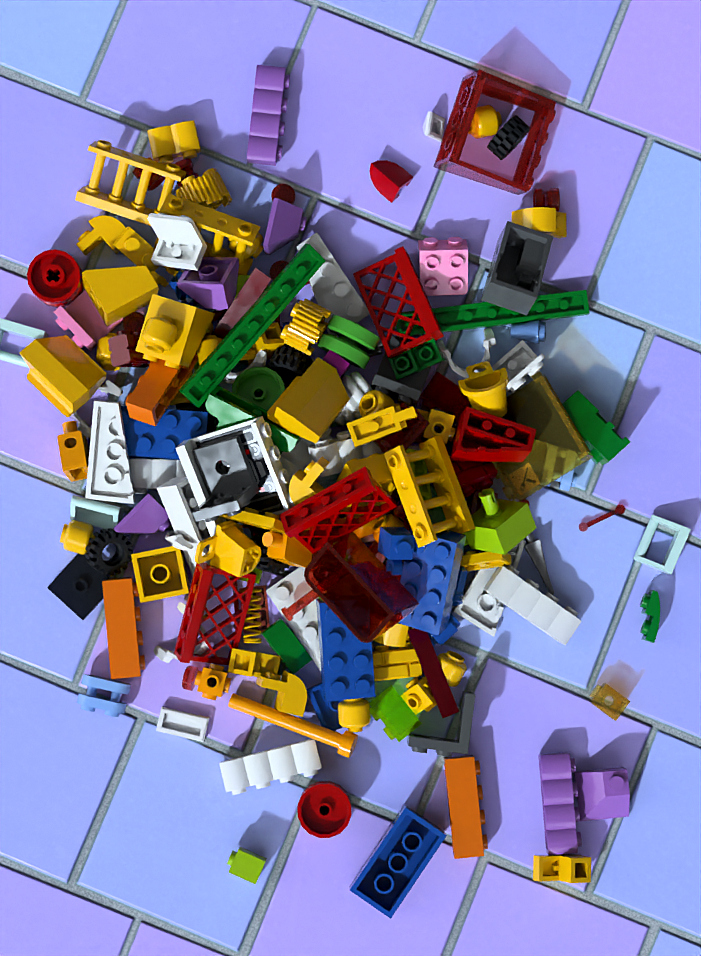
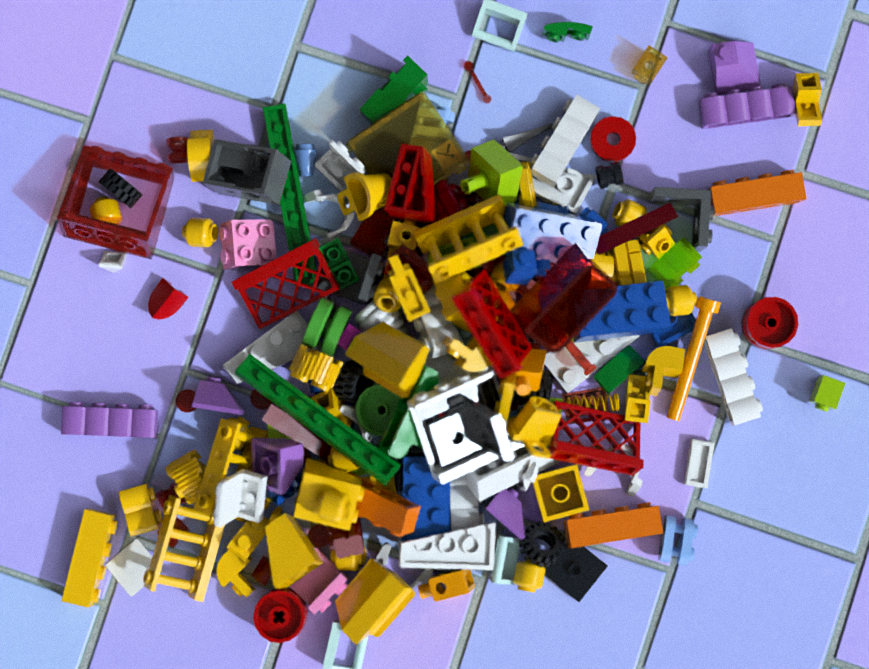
camera: 90 degrees left, 0 degrees up
clear red tile [182,665,198,691] -> none
light orange brick [194,663,231,700] -> none
blue brick [349,805,447,919] -> none
none -> yellow brick [61,508,118,608]
none -> white sticker [105,539,163,597]
none -> yellow head [182,217,218,248]
none -> clear red tile [252,555,272,586]
none -> red tile [590,116,636,162]
none -> black wheel [595,162,624,189]

